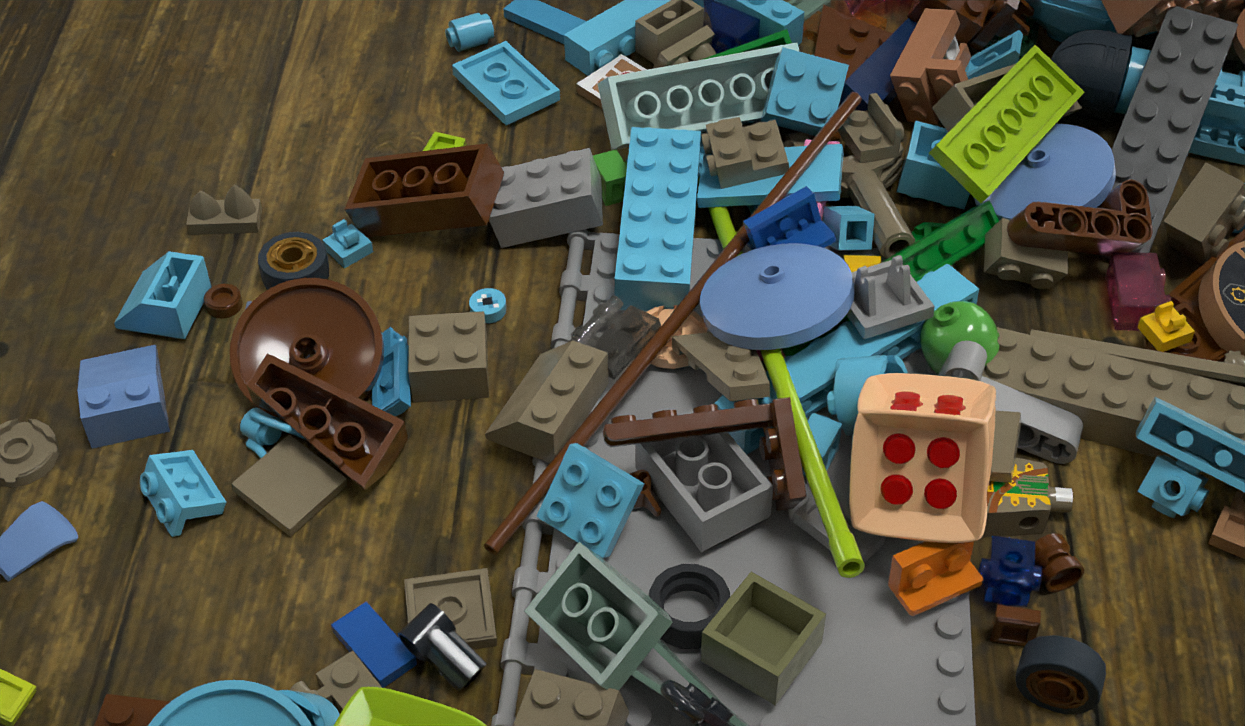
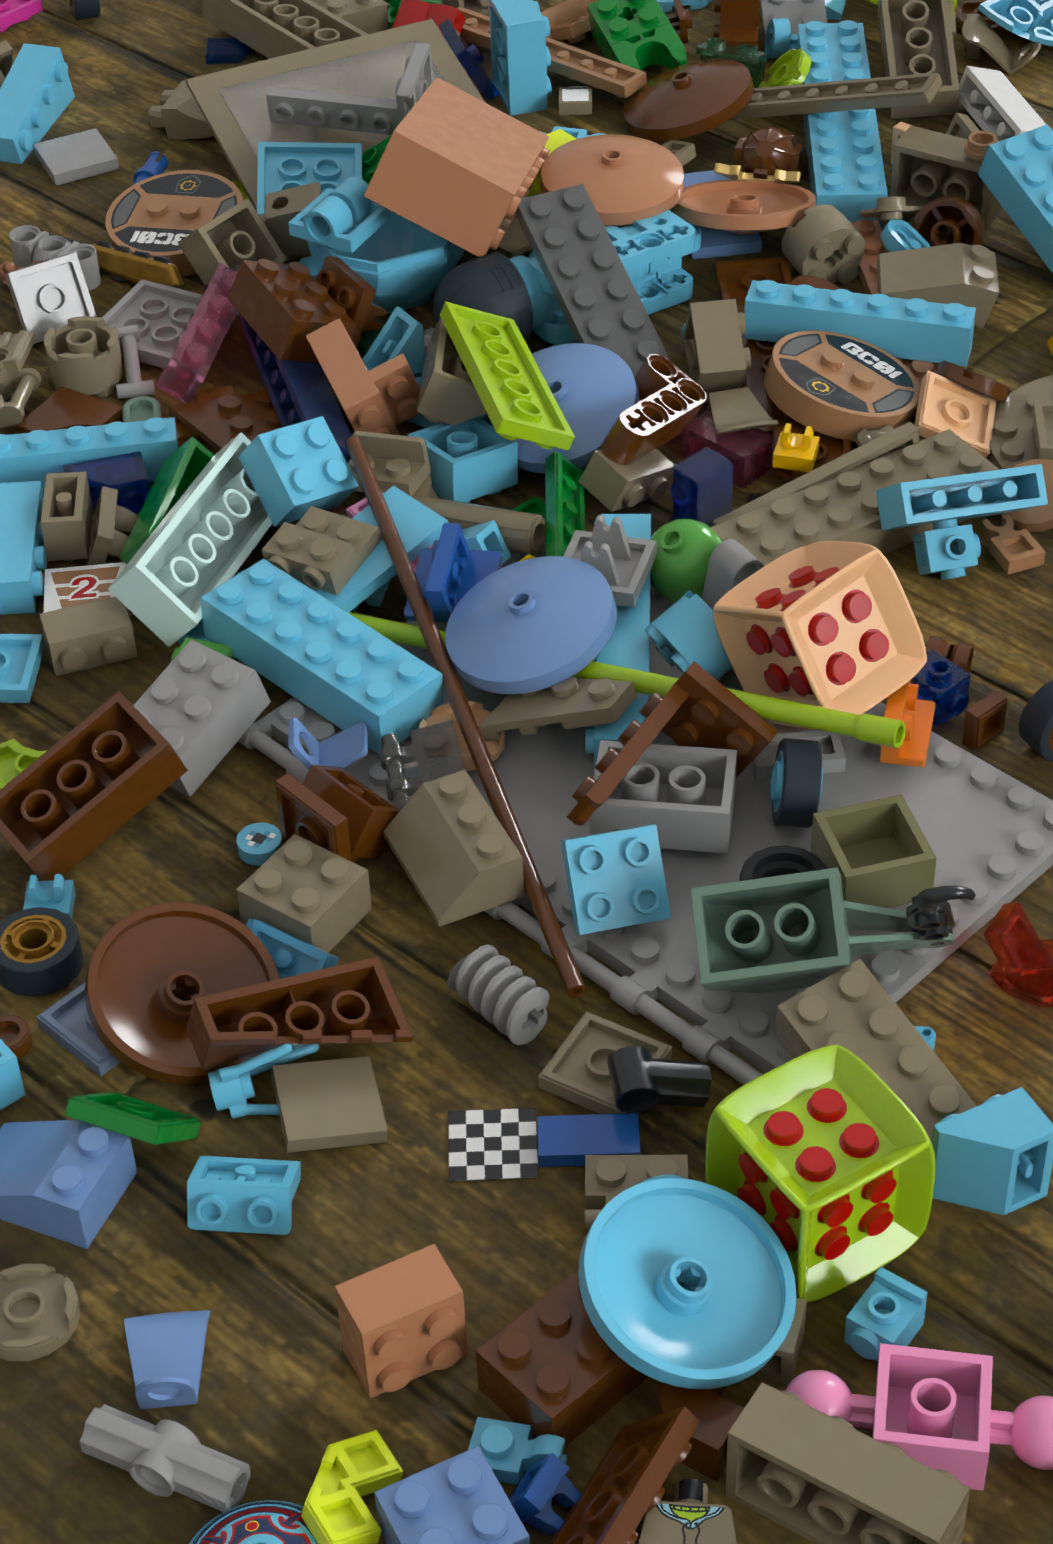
camera: 50 degrees left, 5 degrees down
none -> dark tan brick [39,597,138,676]
none -> green tile [65,1091,202,1145]
none -> reddish brown tile [275,773,352,862]
none -> medium blue bracket [288,717,368,770]
none -> reddish brown brick [303,765,400,861]
none -> nougat brick [335,1244,468,1399]
none -> light grey piece [447,944,550,1045]
none -> sticker [448,1108,538,1181]
none -> clear blue brick [670,447,734,527]
none -> dark tan piece [708,387,779,434]
none -> black wheel [770,738,823,828]

